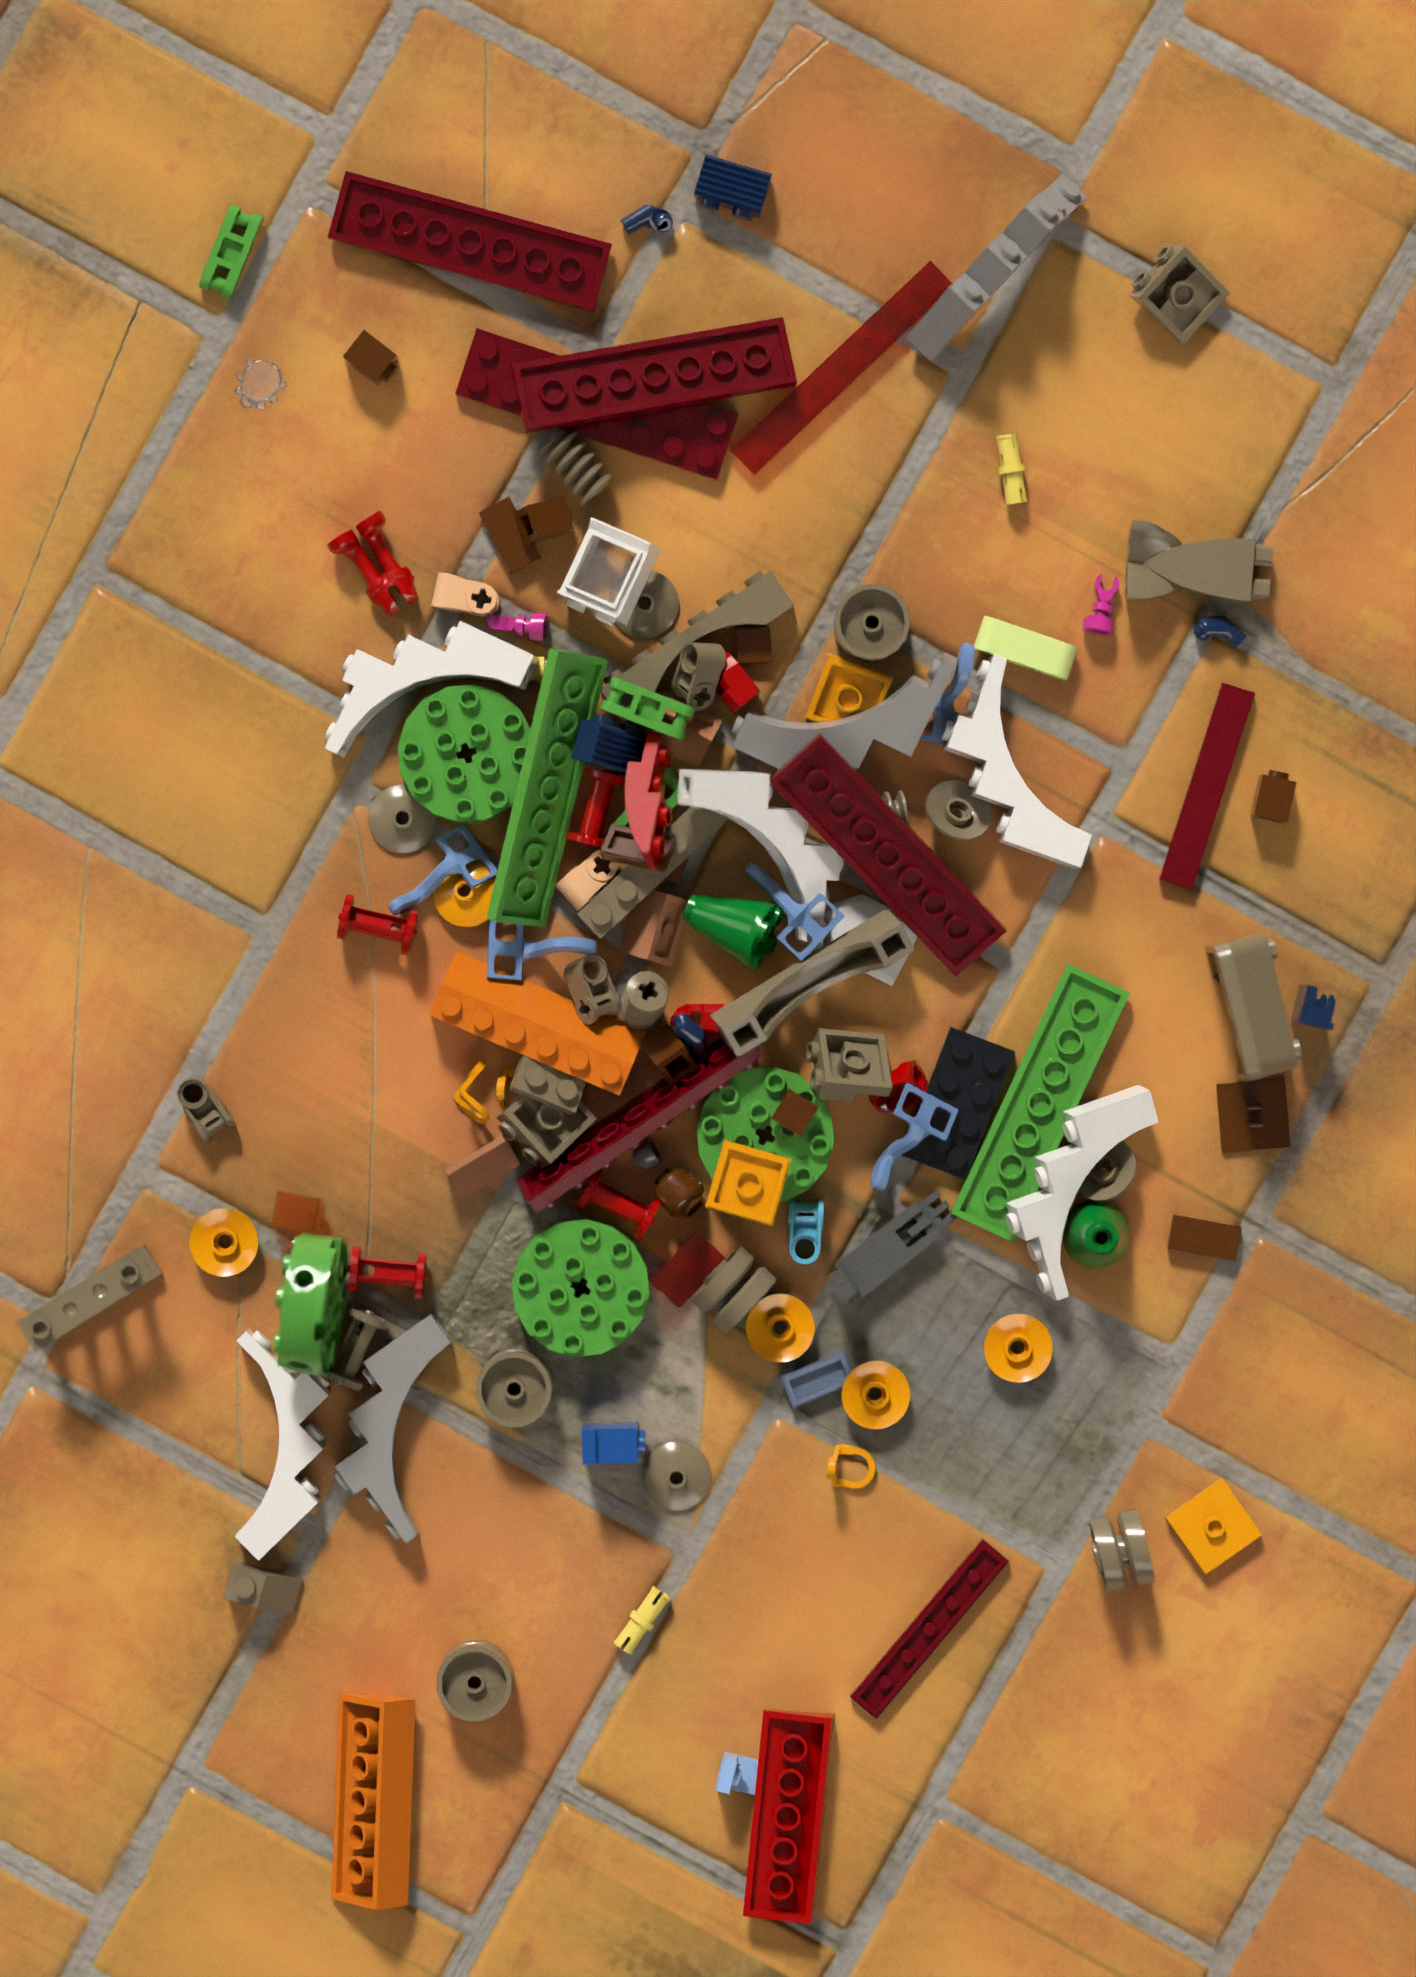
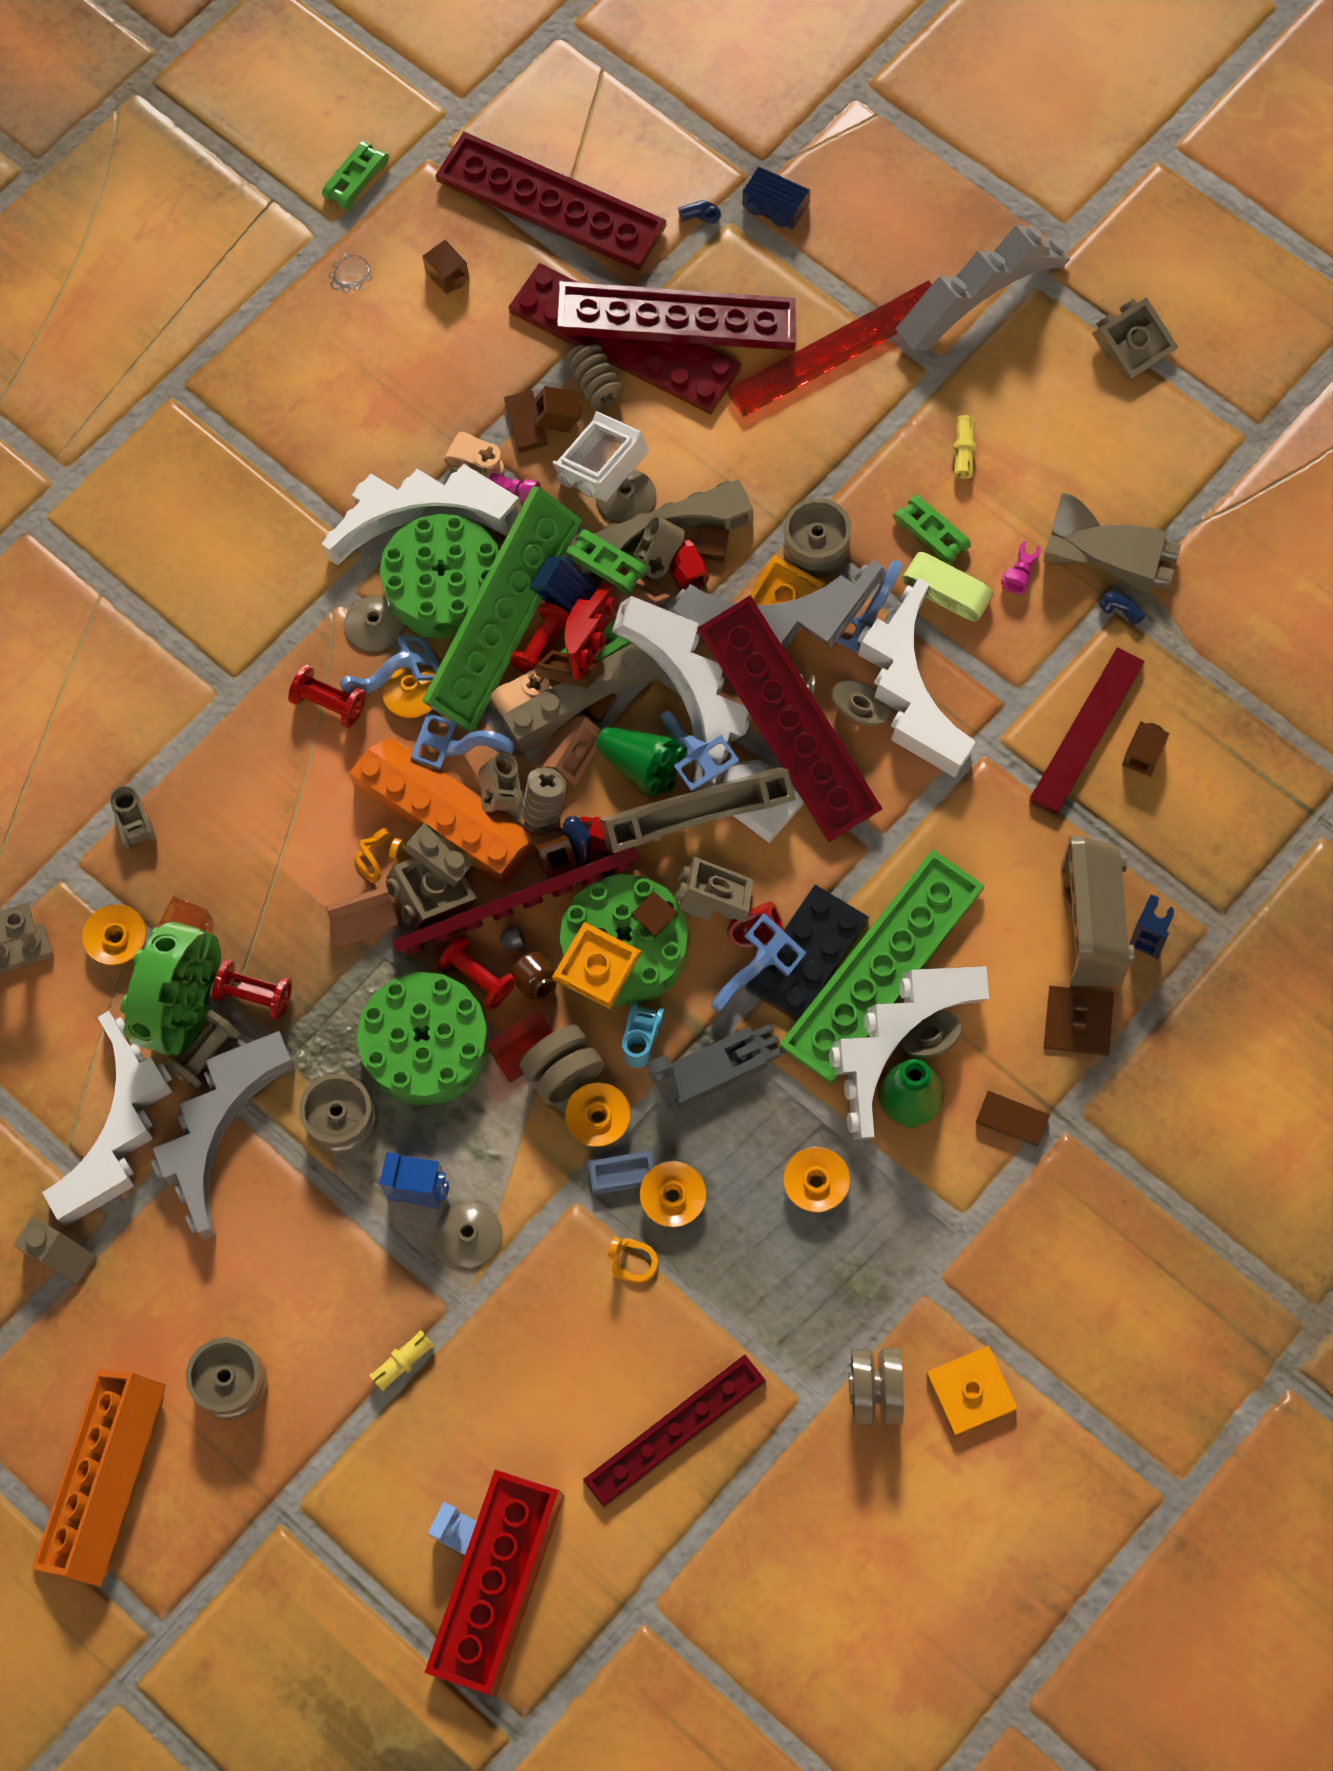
camera: 15 degrees right, 20 degrees down
red piece [327,511,419,617] -> none
none -> bright green plate [893,495,971,565]

